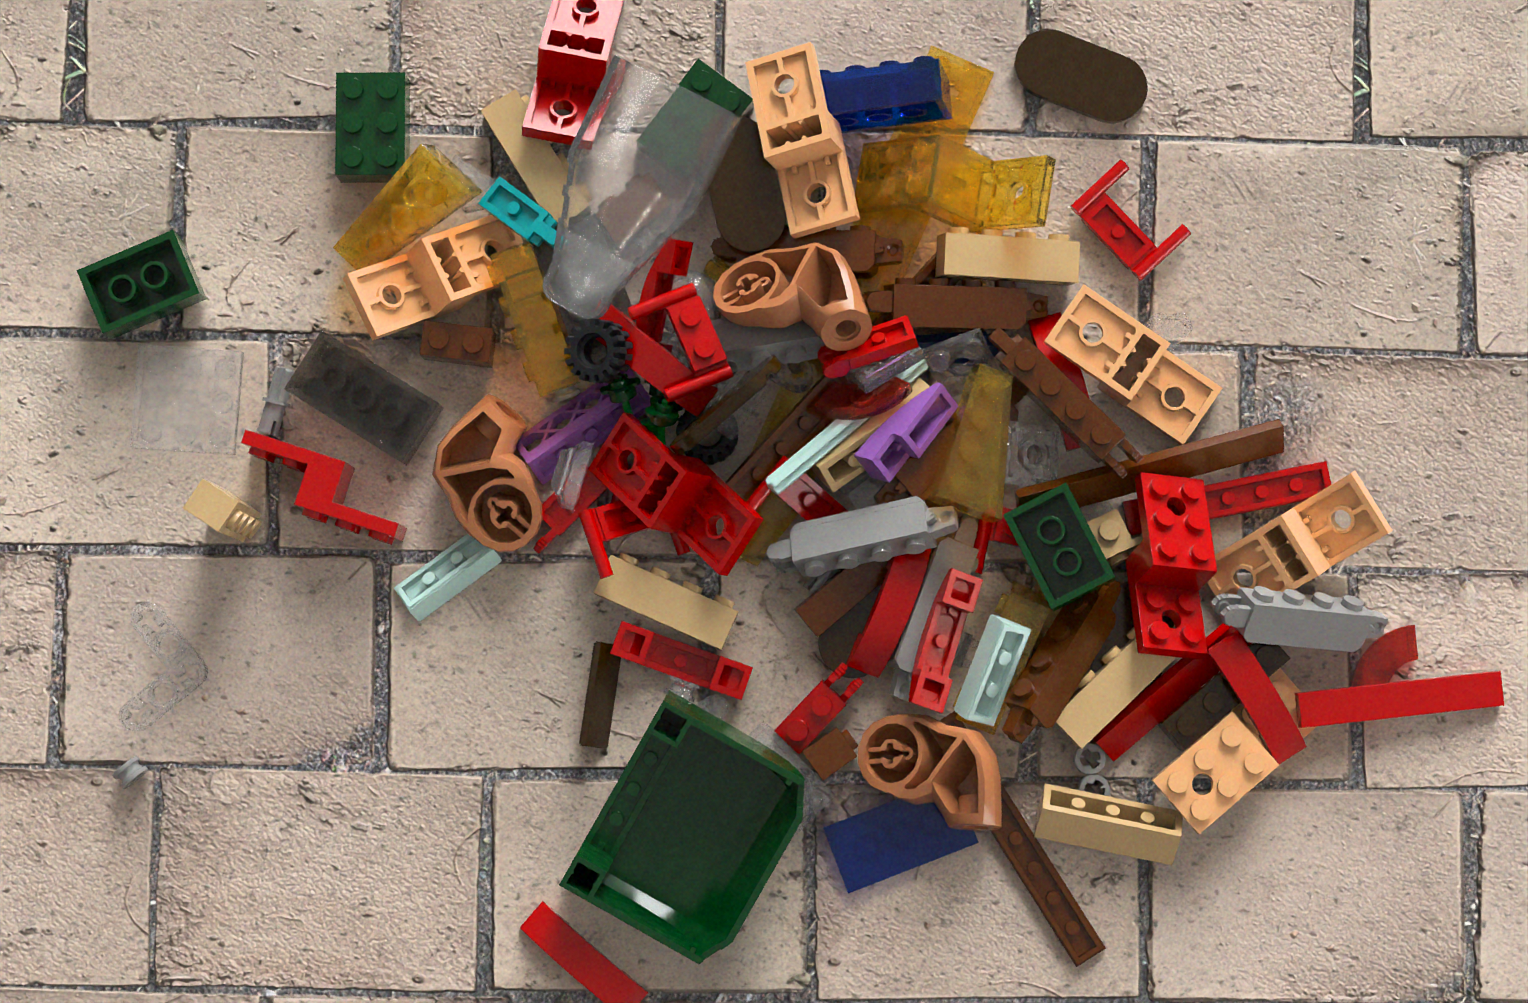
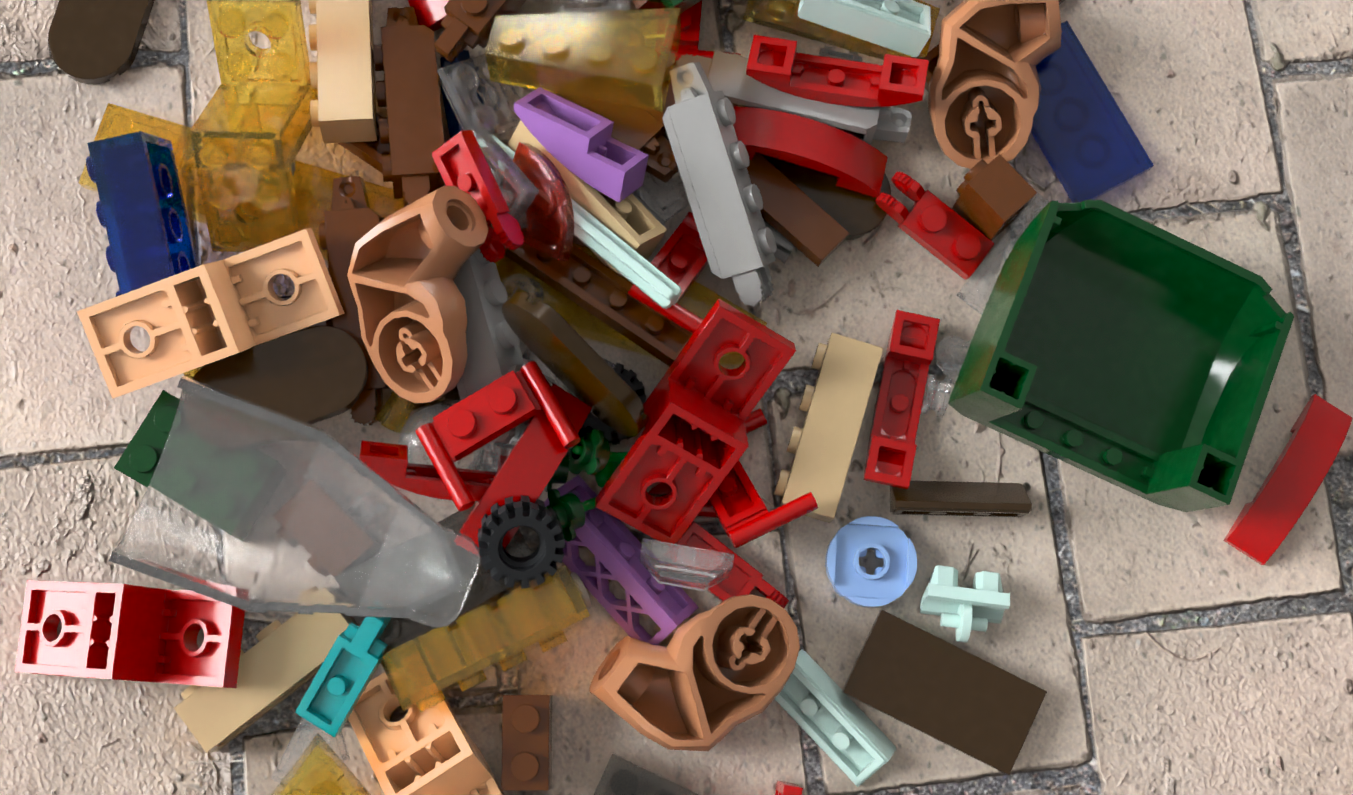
camera: 105 degrees left, 5 degrees down
none -> light blue plate [825,516,917,608]
none -> dark brown tile [842,610,1047,775]
none -> light aqua hips [920,565,1010,643]

